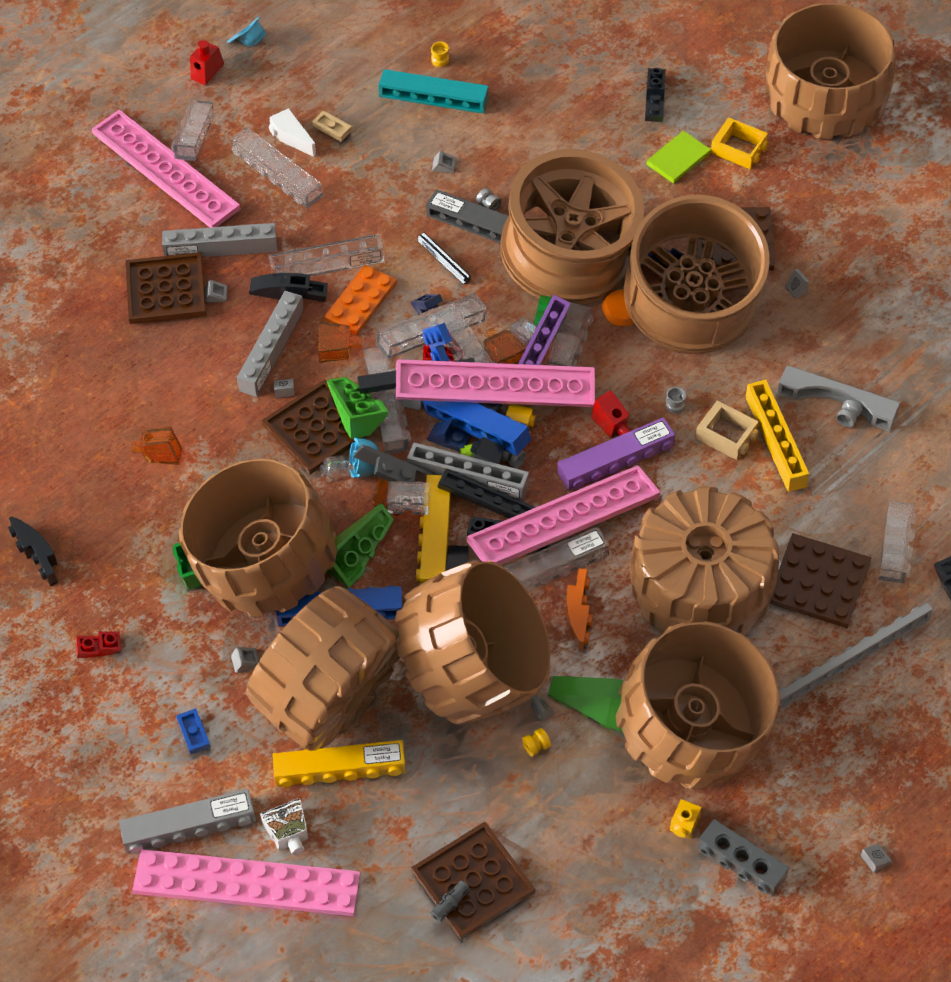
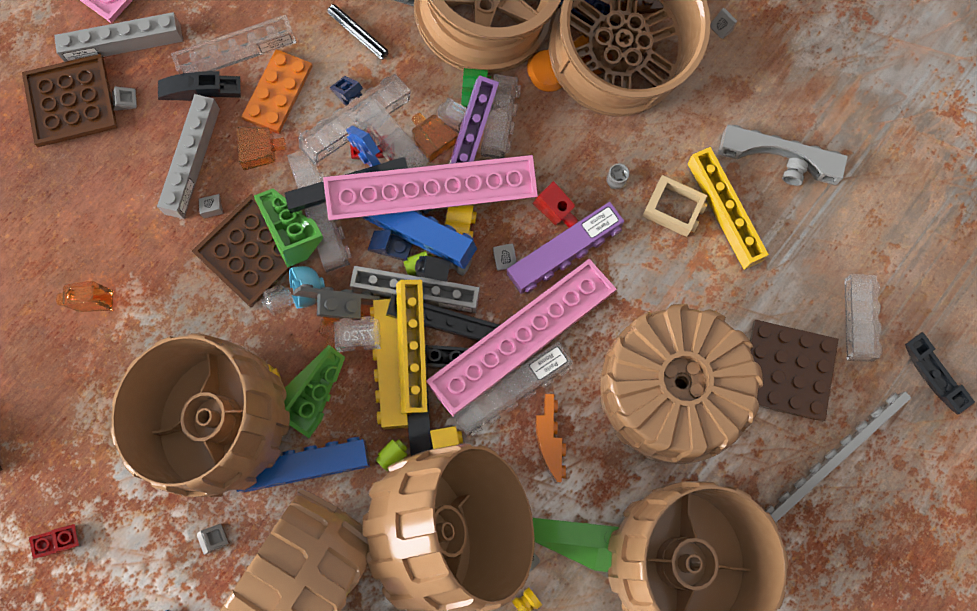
camera: 10 degrees left, 20 degrees up
none -> yellow brick [396,280,427,414]
none -> light grey slope [493,243,517,271]

